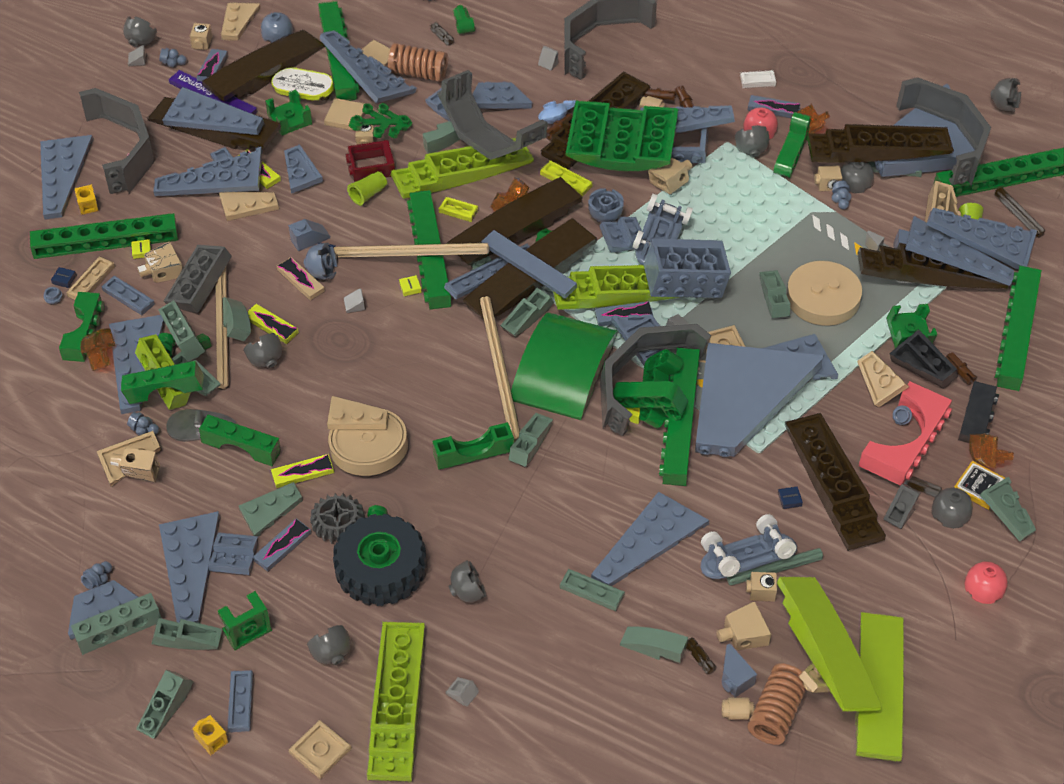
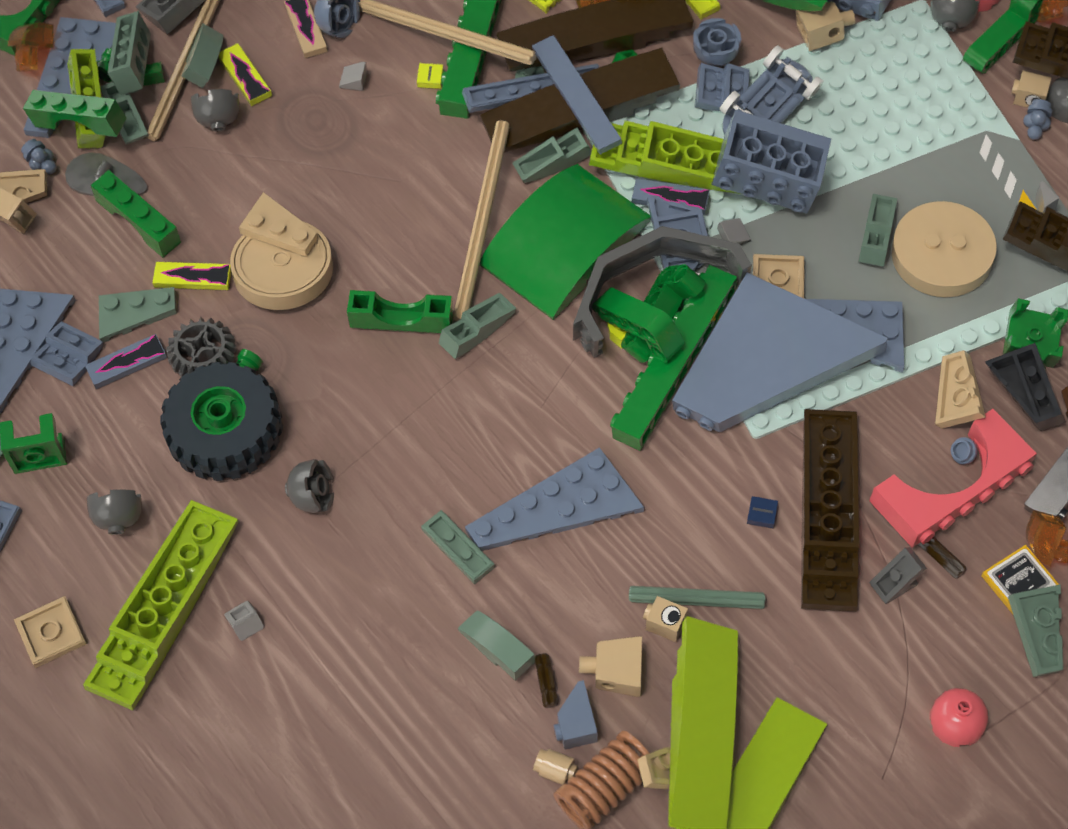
camera: 25 degrees right, 10 degrees up
sand blue piece [701,514,797,579] -> none
dark grey cylinder [931,487,973,529] -> none

